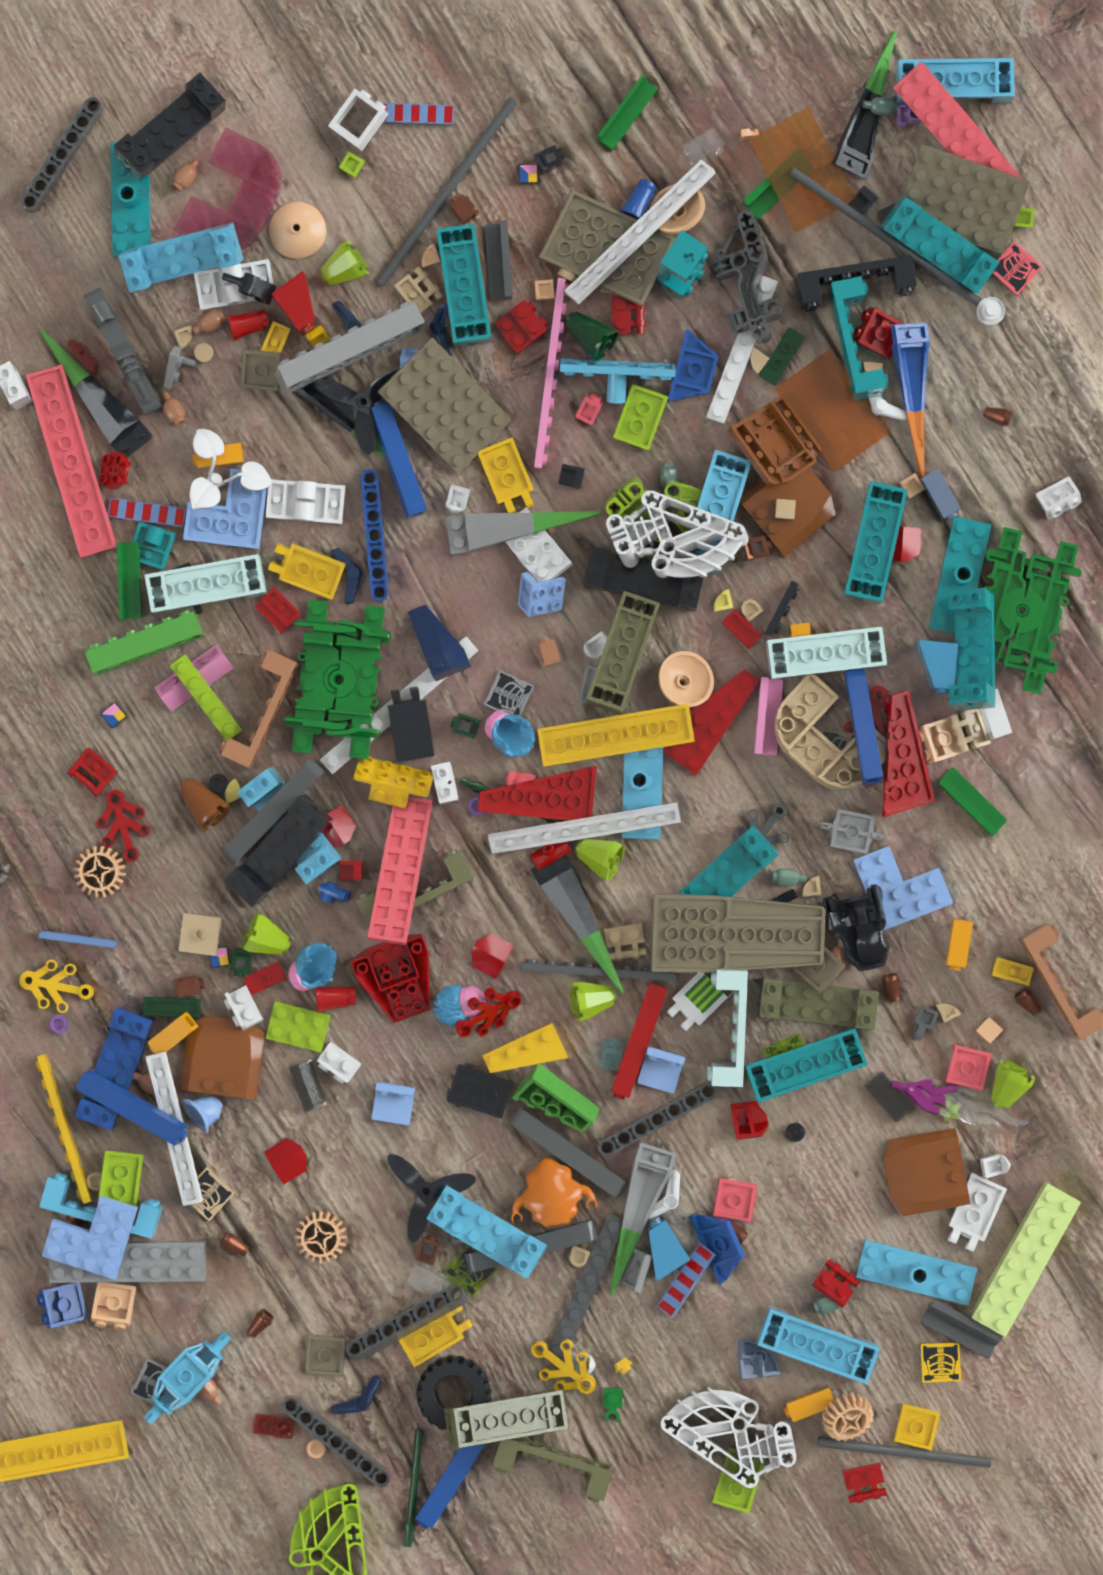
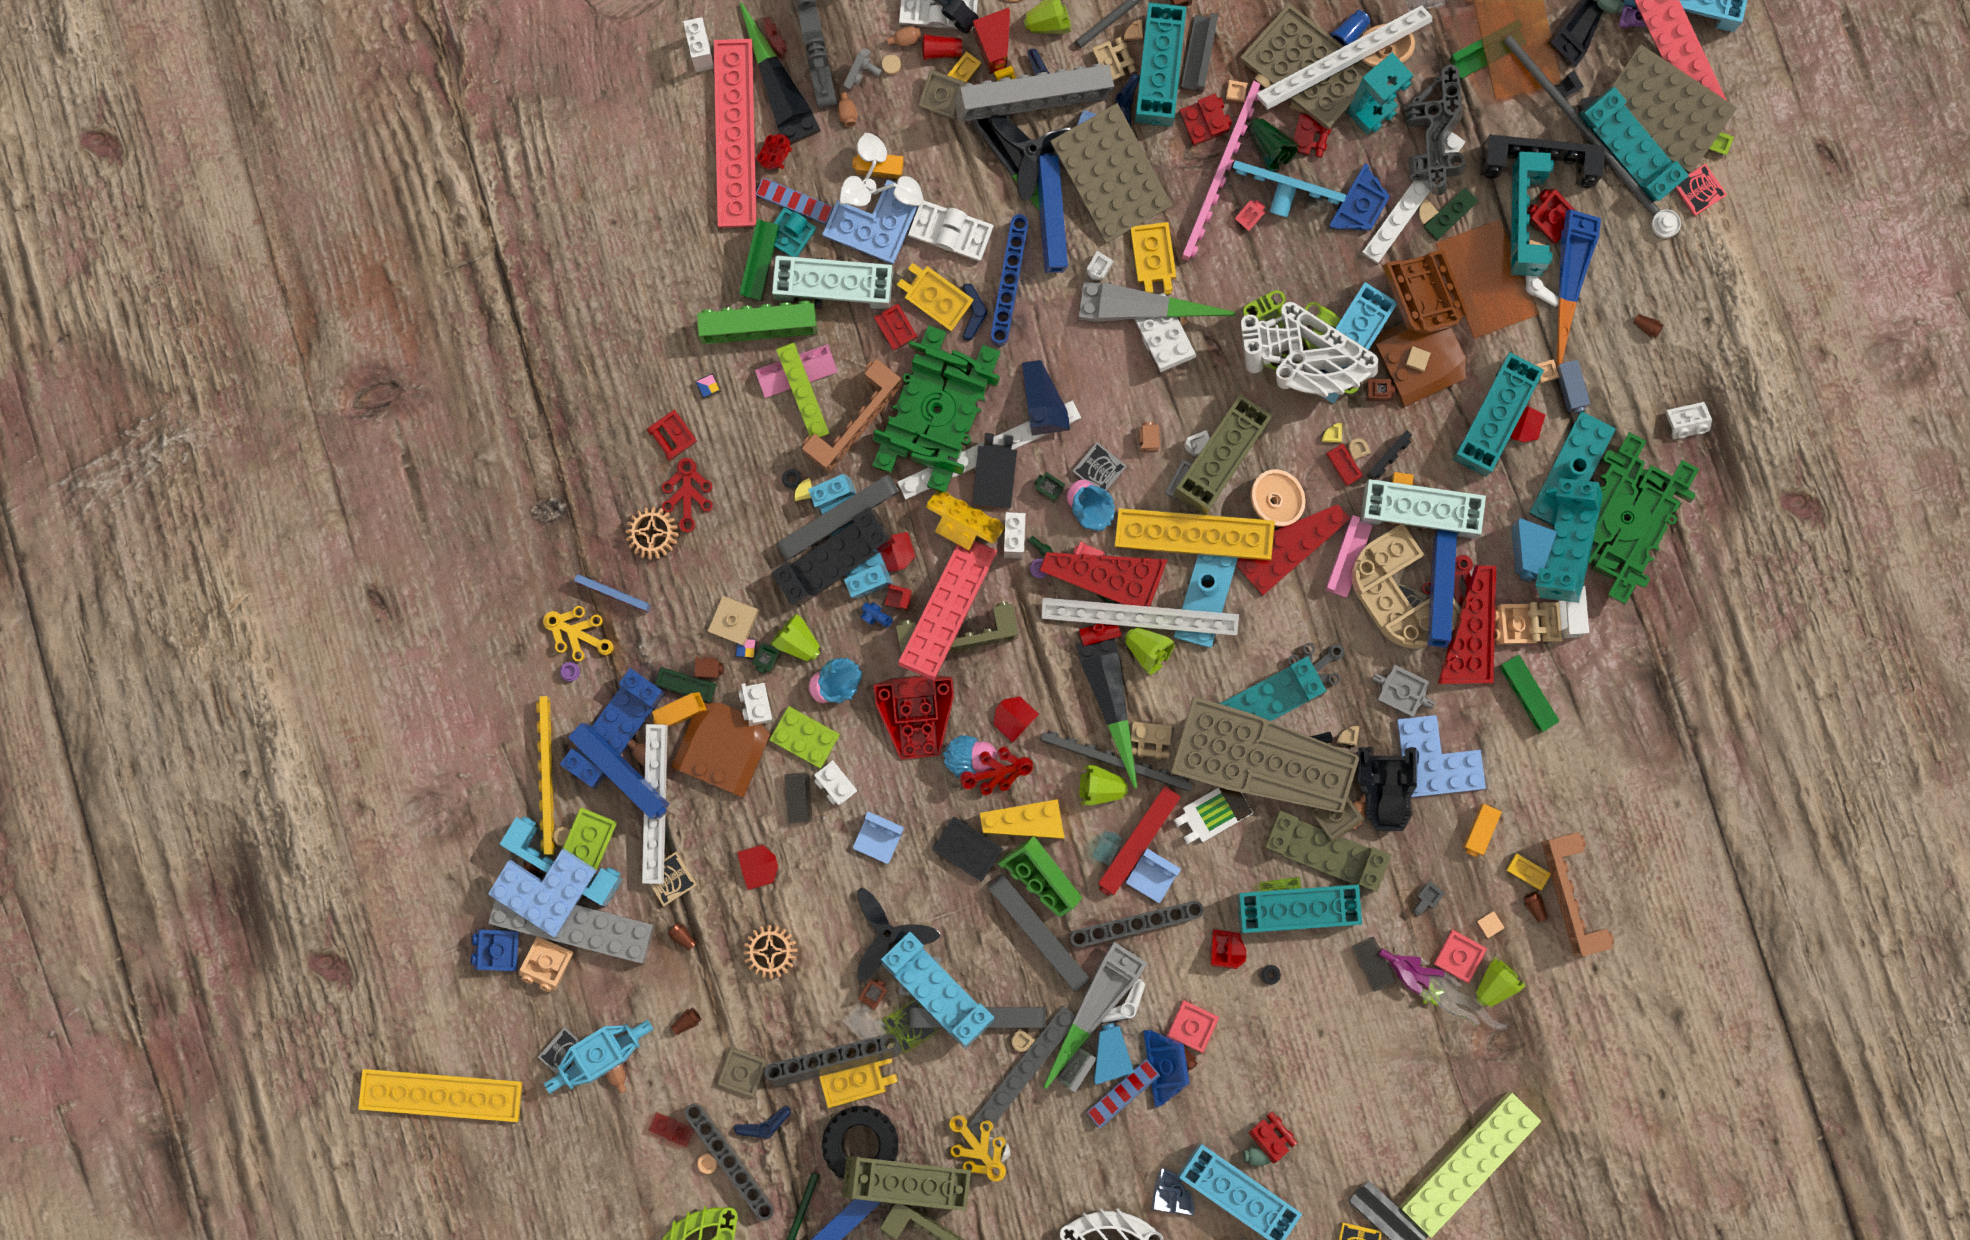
camera: 15 degrees right, 5 degrees down
tan tile [173,325,193,349] -> none
dark orange cone [180,778,231,832] -> none
light blue piece [182,1096,222,1133] -> none
red plate [244,961,287,995] -> none
red plant [315,986,356,1013] -> none
orange piece [511,1158,598,1228] -> none
light blue bracket [518,572,566,617] -> none
black panel [558,464,585,489] -> none
black plate [584,547,704,611] -> none
green plate [603,1387,622,1422] -> none
lime plate [613,384,668,451] -> none
yellow plate [614,1358,633,1375] -> none
sand green plant [660,463,678,494] -> none
light aqua plate [707,969,748,1087] -> none
sand green plant [771,868,807,886] -> none
medium azure plate [856,1239,977,1306] -> none
copper cone [881,973,900,1003] -> none
dark orange wedge [883,1128,970,1216] -> none
tan tile [935,1003,961,1023] -> none
white tile [947,1173,1007,1252] -> none
white plate [980,1154,1011,1178] -> none

